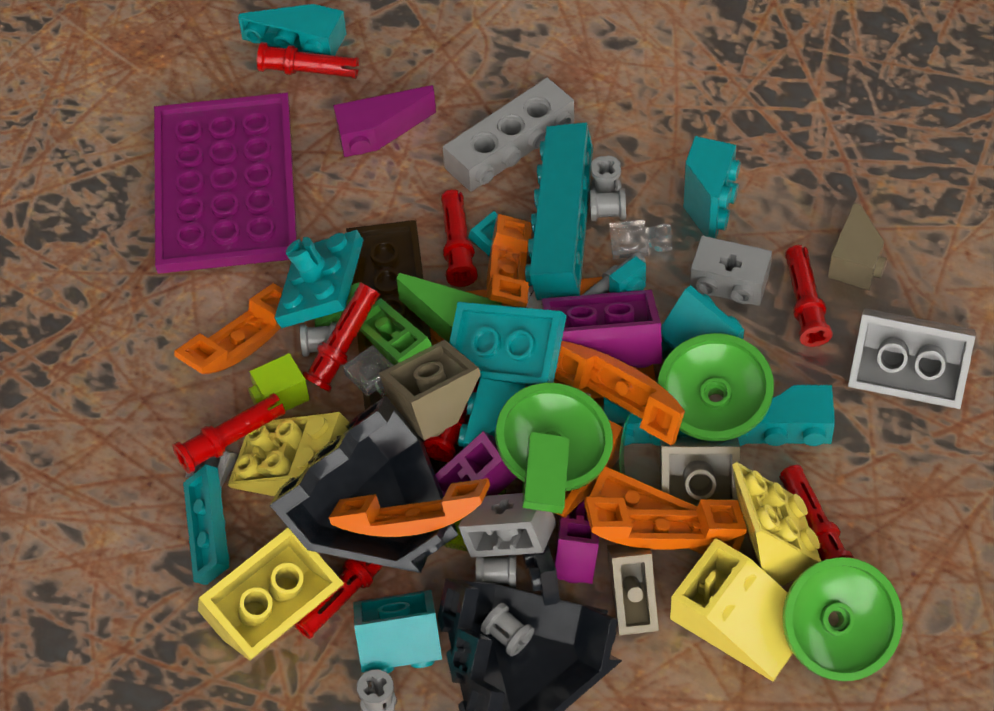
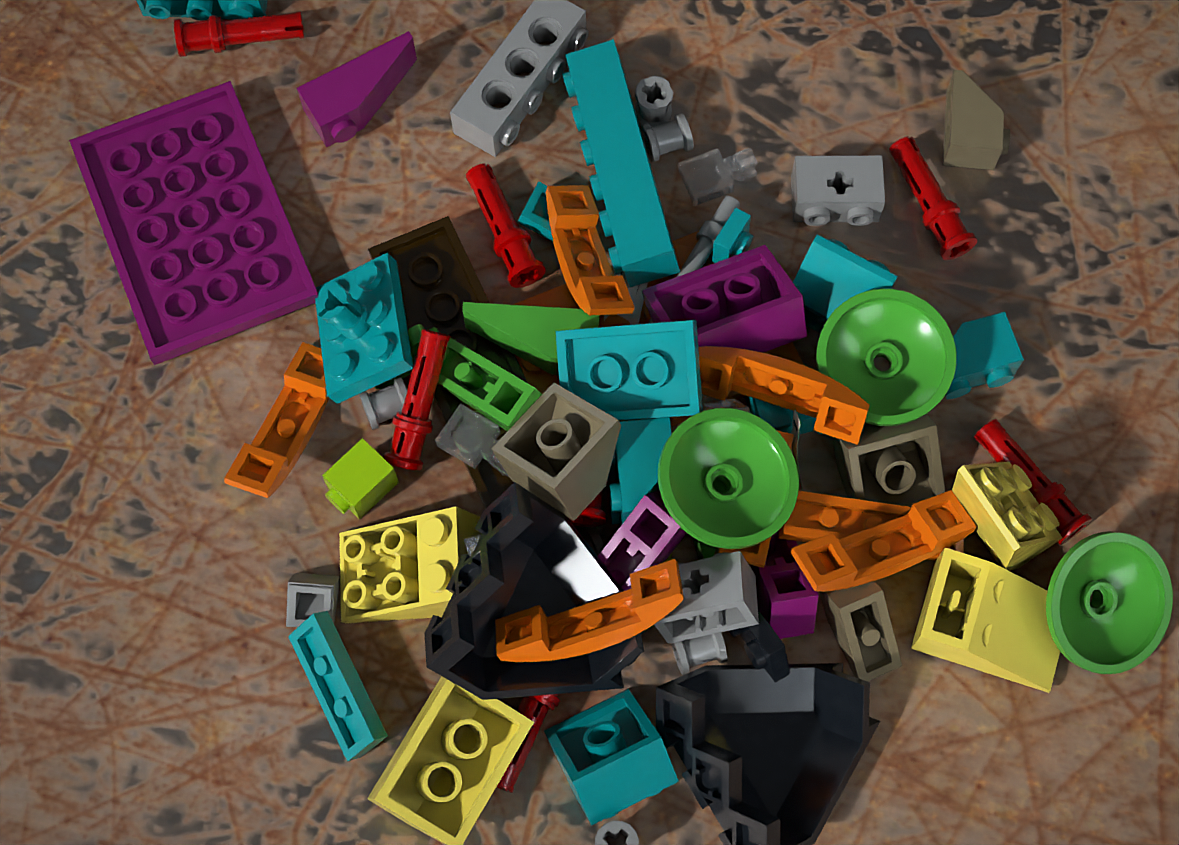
camera: 20 degrees left, 15 degrees up
red pin [172,393,286,474] -> none
light grey bush [481,603,534,657] -> none
bright green tile [522,432,570,514] -> none
teal slope [683,136,741,238] -> none
light grey slope [848,308,976,409] -> none

